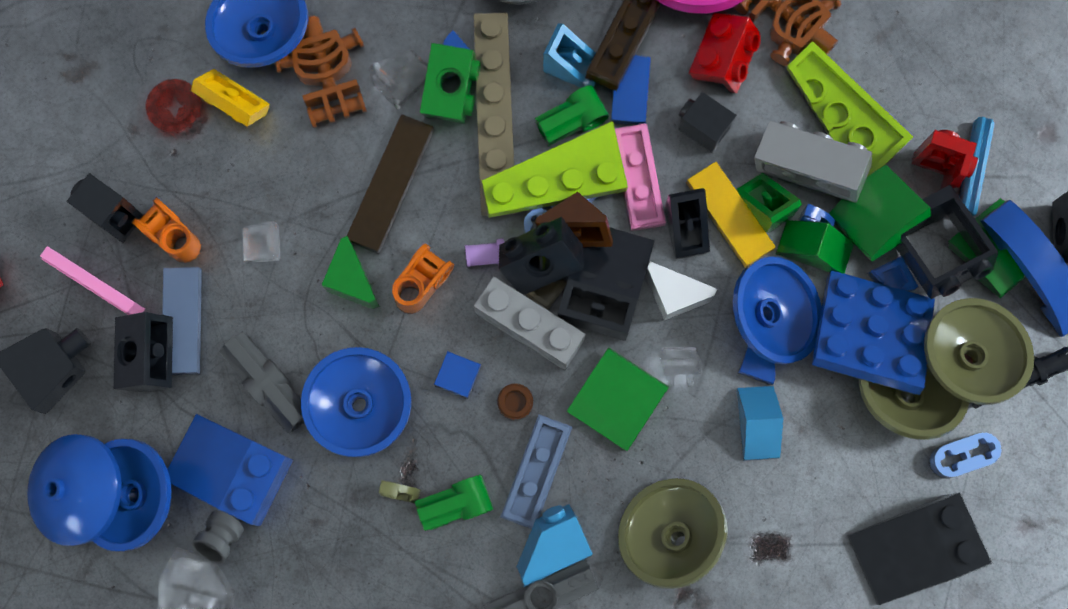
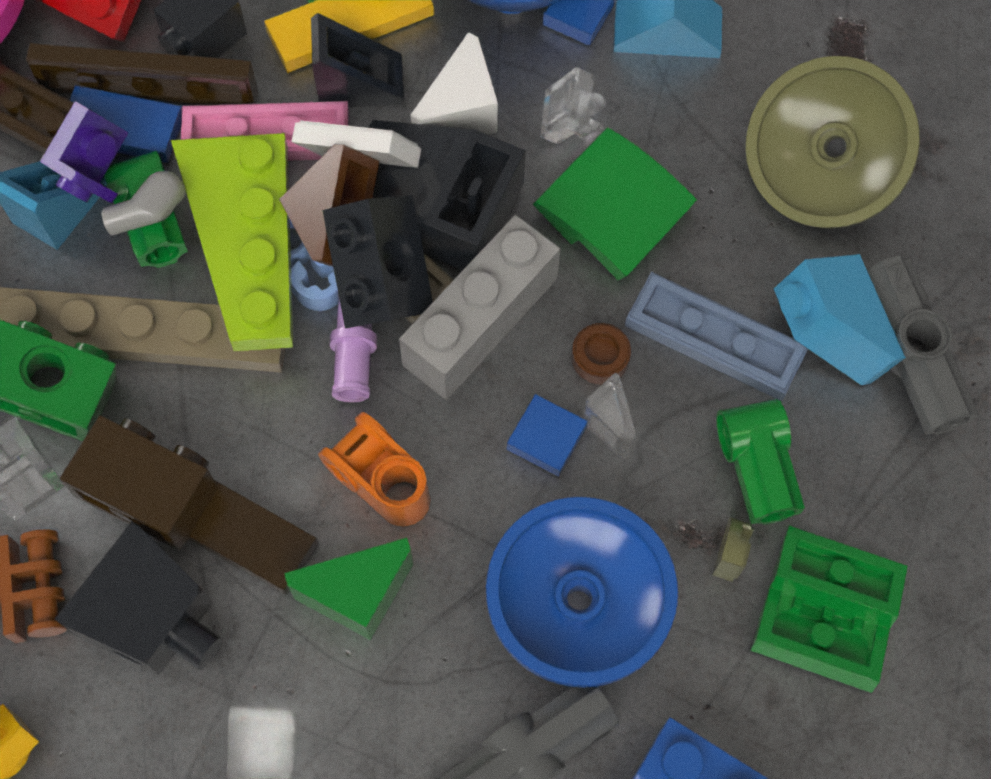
camera: 85 degrees left, 10 degrees down
none -> dark brown tile [26,43,258,105]
none -> dark purple bracket [40,101,128,204]
none -> black torso [55,521,223,674]
none -> dark brown brick [59,415,218,551]
none -> light grey arm [101,171,185,235]
none -> white tile [291,120,422,168]
none -> clear slope [583,373,636,460]
none -> green slope [750,525,908,693]

